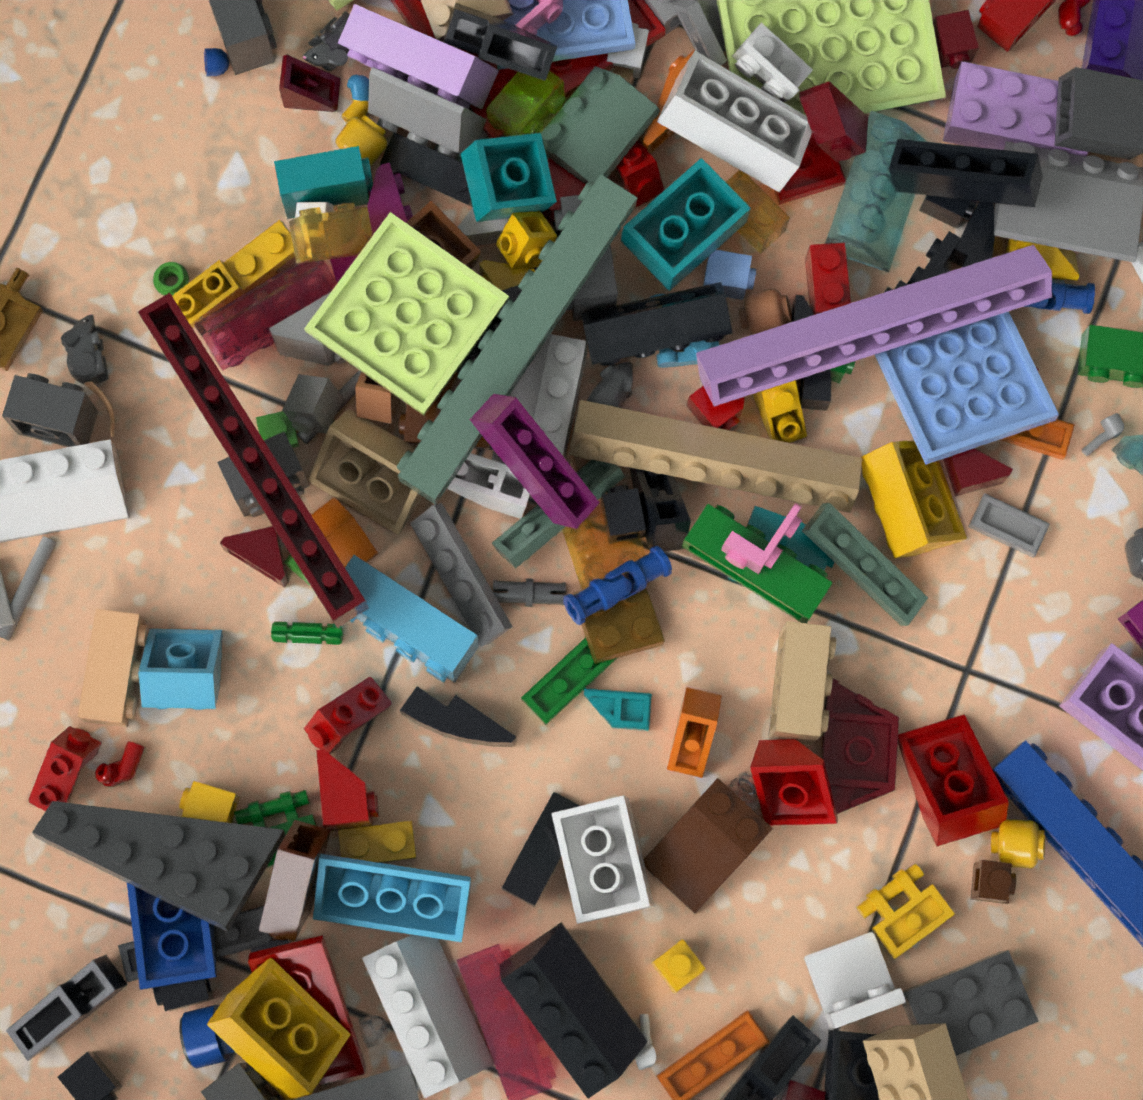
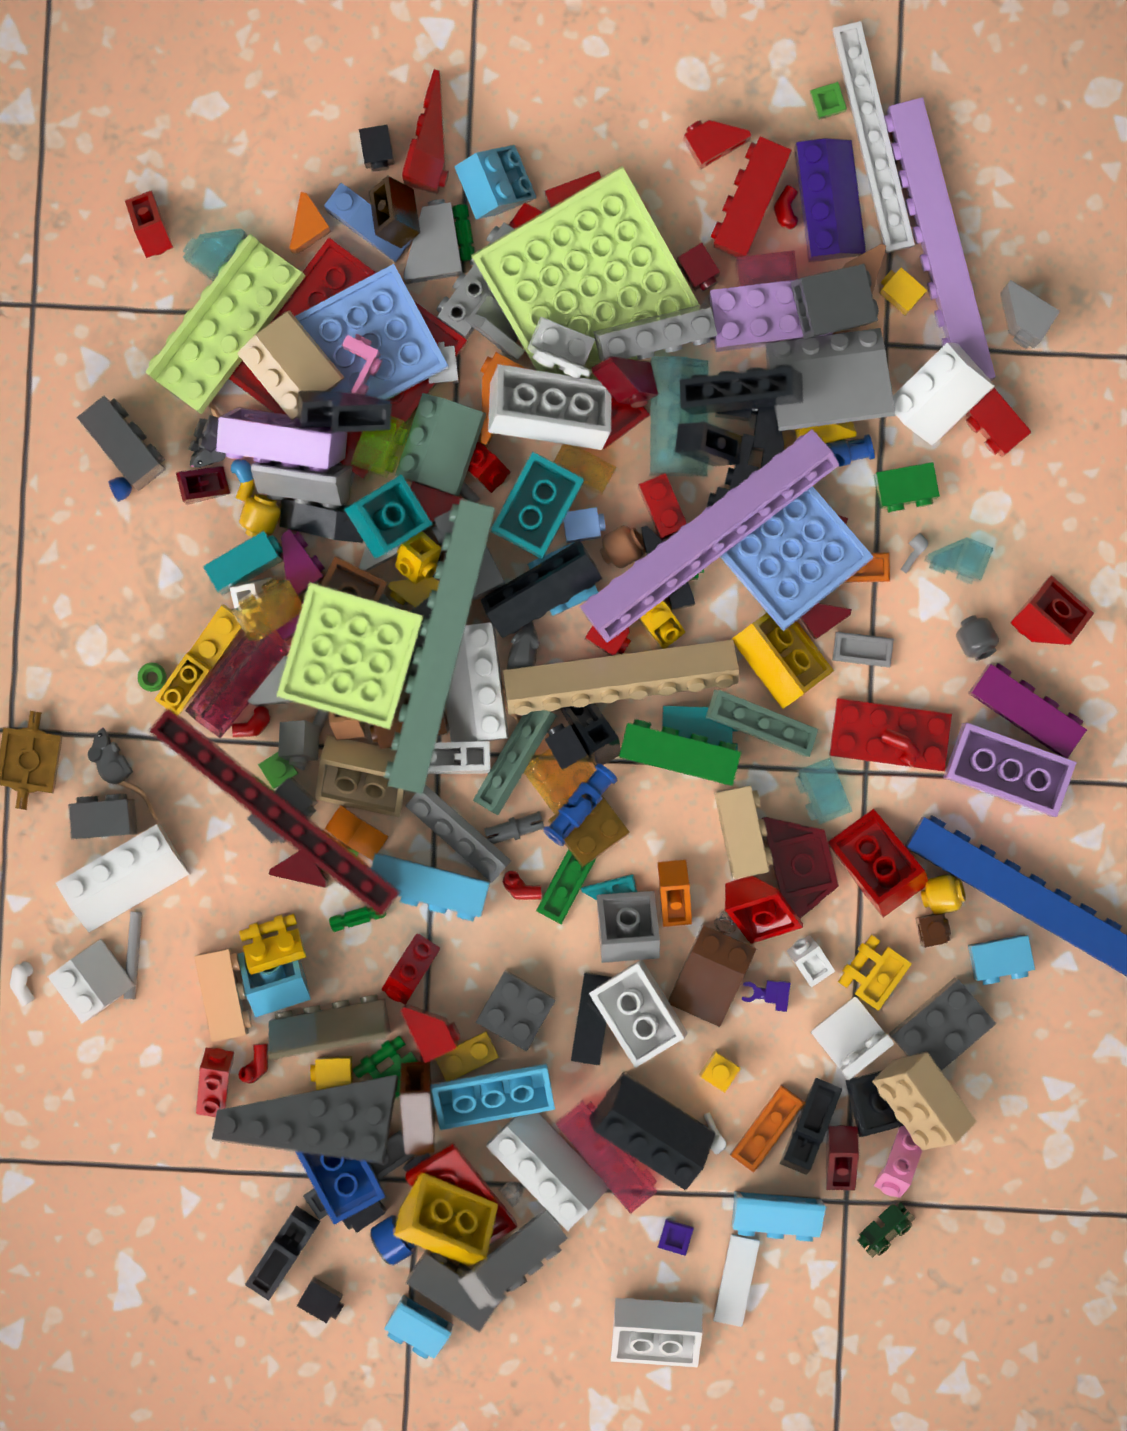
camera: 10 degrees left, 10 degrees up
black slope [400,686,517,747] -> none
magenta brick [469,394,600,529] -> none
bright pink bracket [721,503,802,574] -> none
none -> red arm [232,706,271,738]
none -> yellow plate [239,913,306,975]
none -> dark tan slope [268,994,391,1060]
none -> dark grey brick [476,970,556,1051]
none -> red arm [502,870,541,900]
none -> light grey brick [593,304,717,361]
none -> light grey slope [597,891,660,963]
none -> black brick [675,422,743,466]
none -> clear pink brick [735,250,798,287]
none -> dark purple piece [741,980,790,1012]
none -> white bracket [787,935,835,988]
none -> clear light blue brick [794,757,852,824]
none -> red plate [829,698,952,771]
none -> red arm [882,728,920,765]
none -> medium azure brick [968,934,1035,985]

